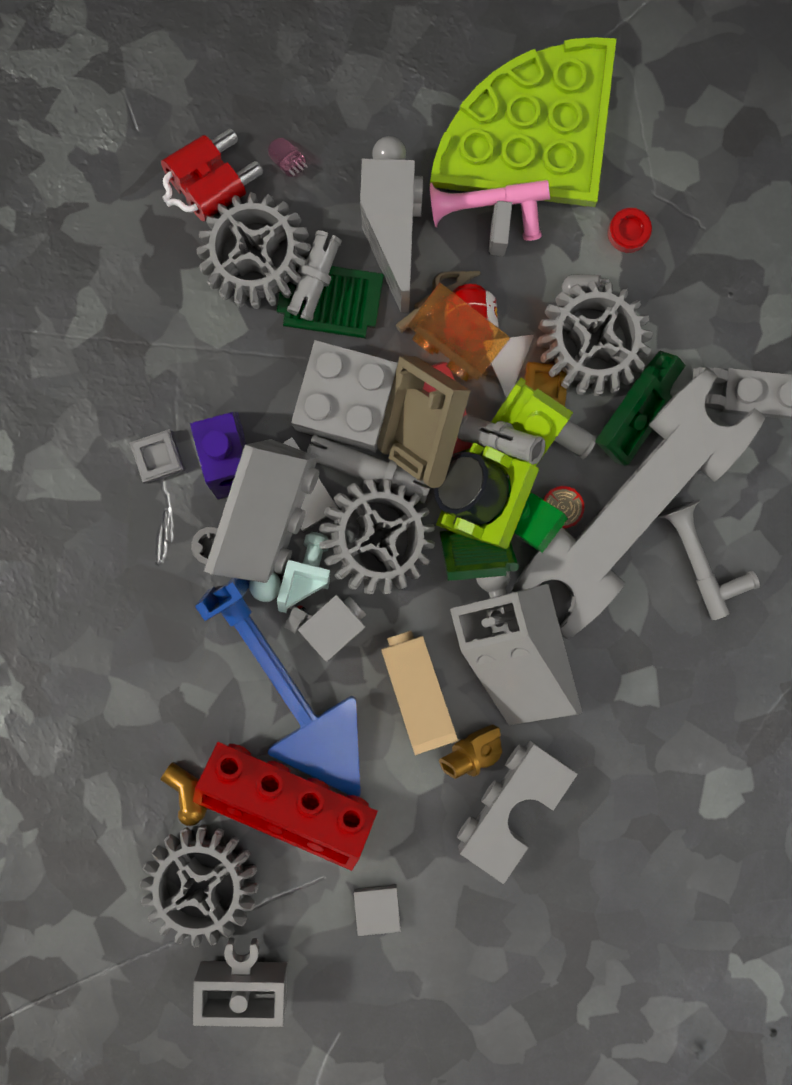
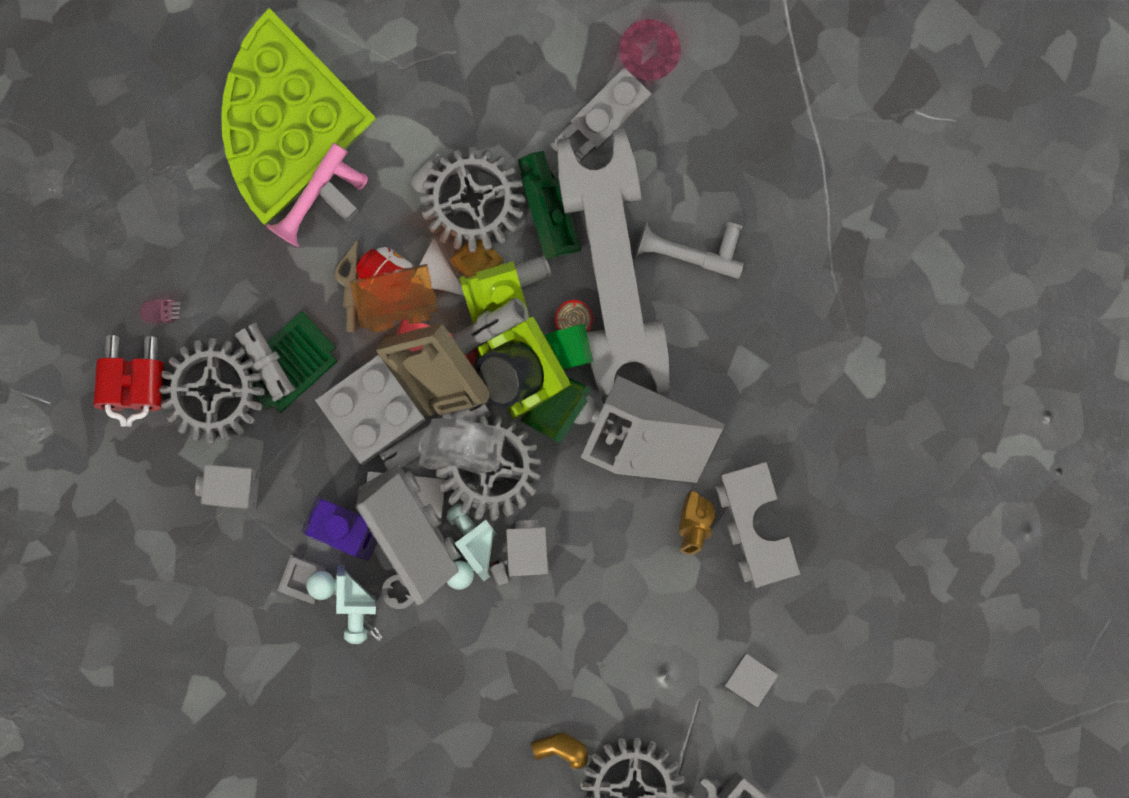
camera: 50 degrees left, 0 degrees up
red brick [193,742,378,871] -> none
blue piece [195,578,361,797] -> none
light grey slope [360,136,423,313] -> none
tan slope [381,631,458,755] -> none
red tile [608,208,652,253] -> none
none -> light grey brick [195,465,260,510]
none -> light aqua piece [306,565,376,644]
none -> clear brick [419,418,505,474]

